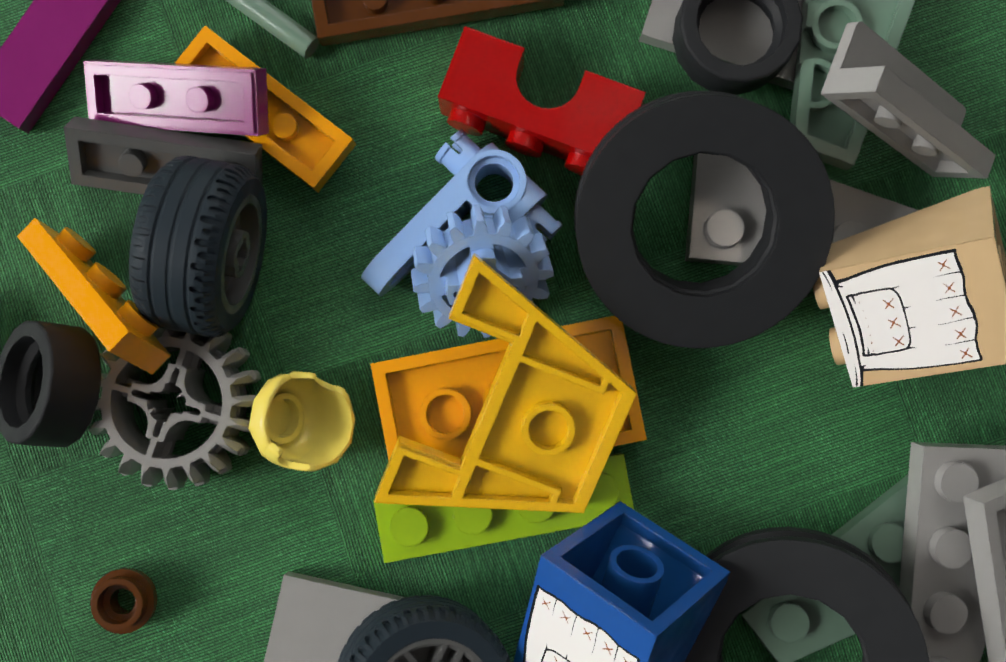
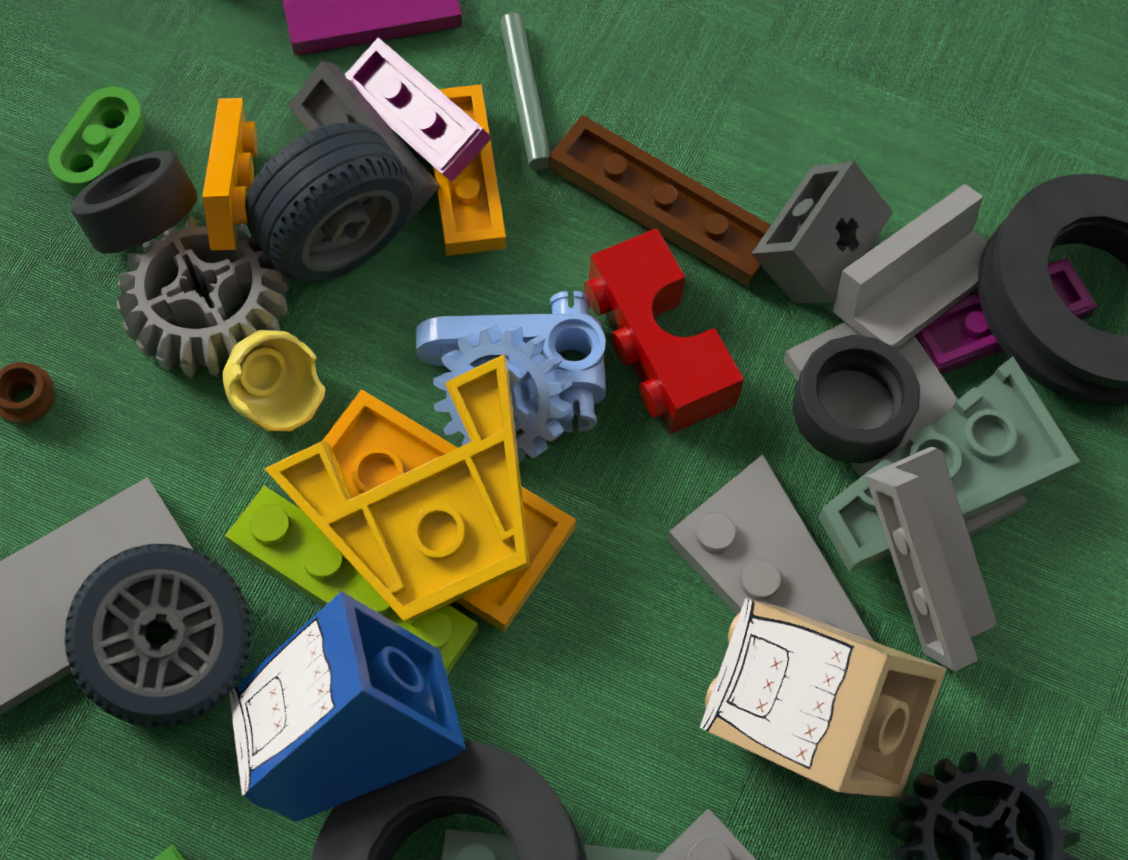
camera: 40 degrees right, 20 degrees down
black tyre [574,90,835,348] -> none

